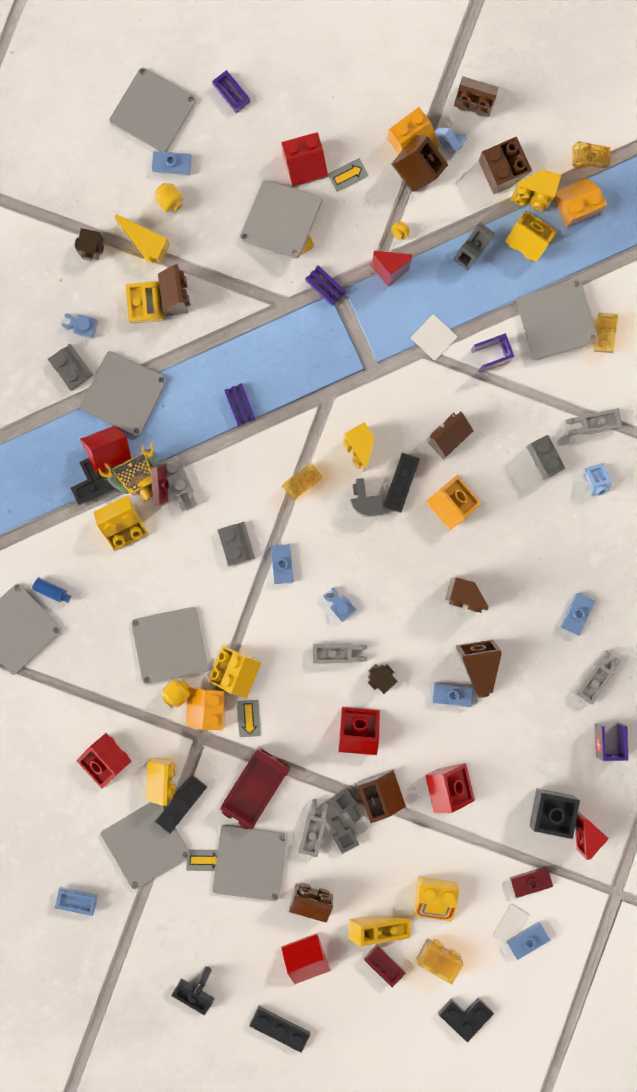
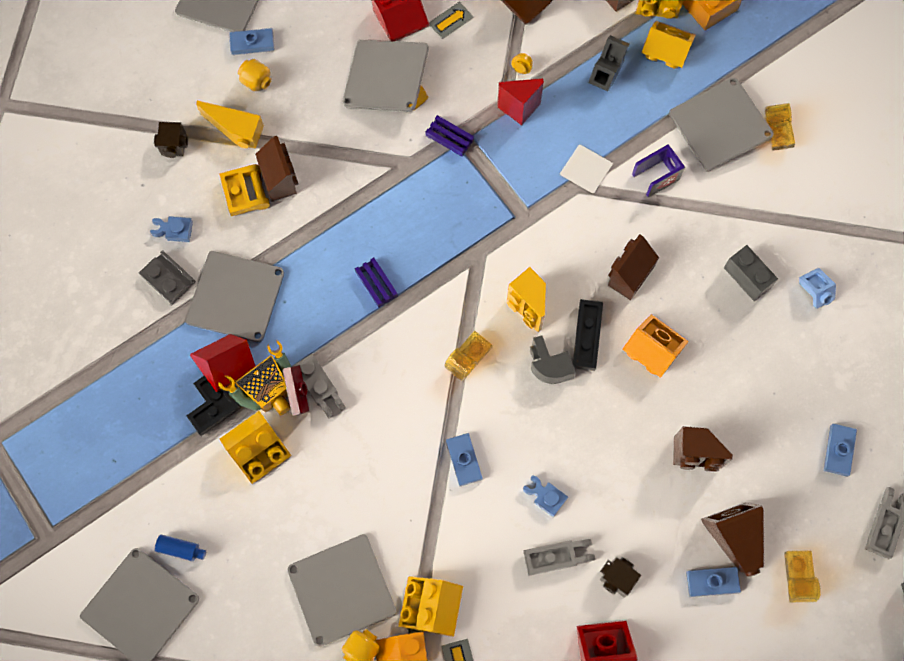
camera: 10 degrees left, 15 degrees down
flat silver plate [217,521,255,566] -> none
light grey hinge [565,408,622,436] -> none
none -> clear yellow plate [784,551,820,603]

